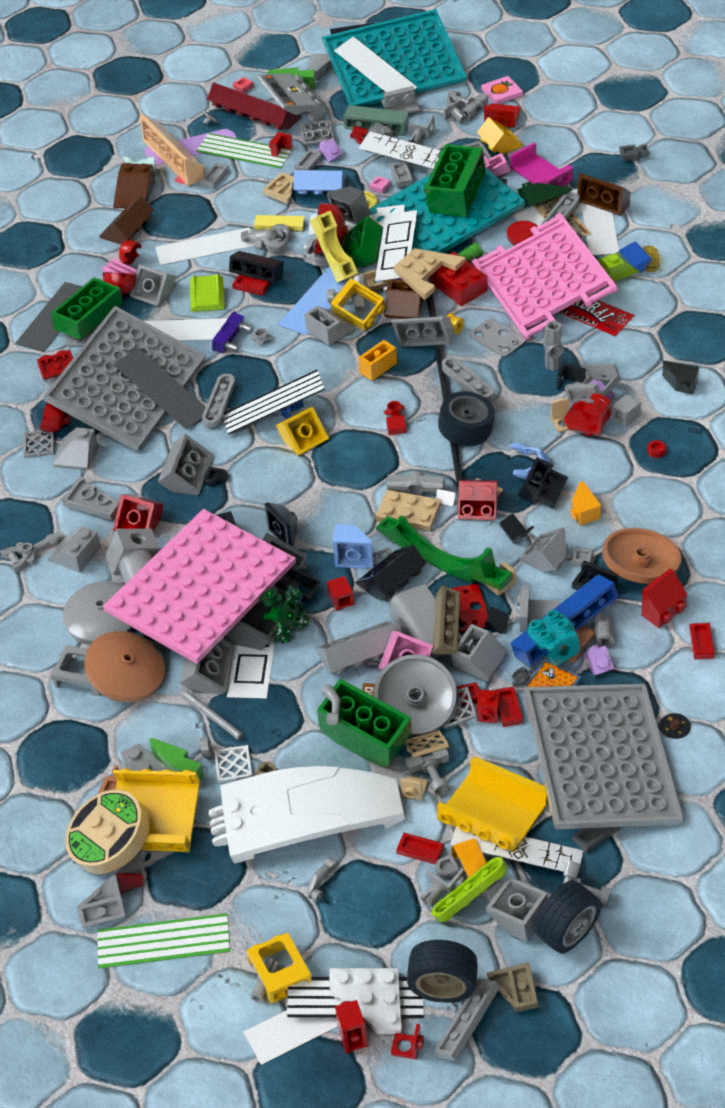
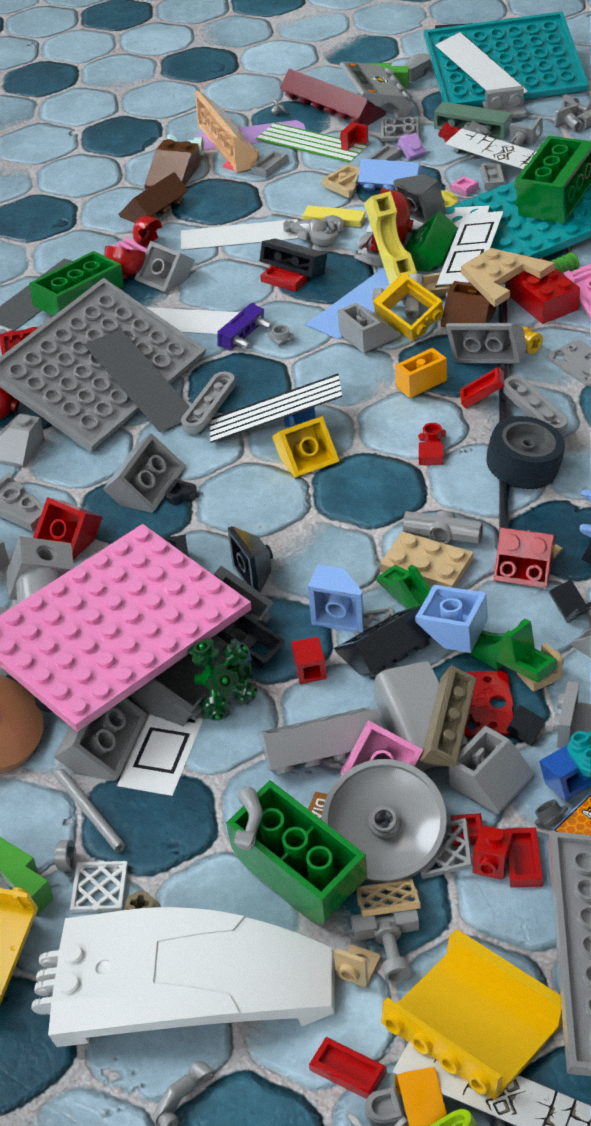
camera: 10 degrees right, 5 degrees down
lime slope [190,273,225,312] -> none
coral tile [232,77,254,93] -> none
white sticker [436,489,455,506] -> none
none -> light blue slope [415,585,488,653]
none -> red tile [461,367,504,409]

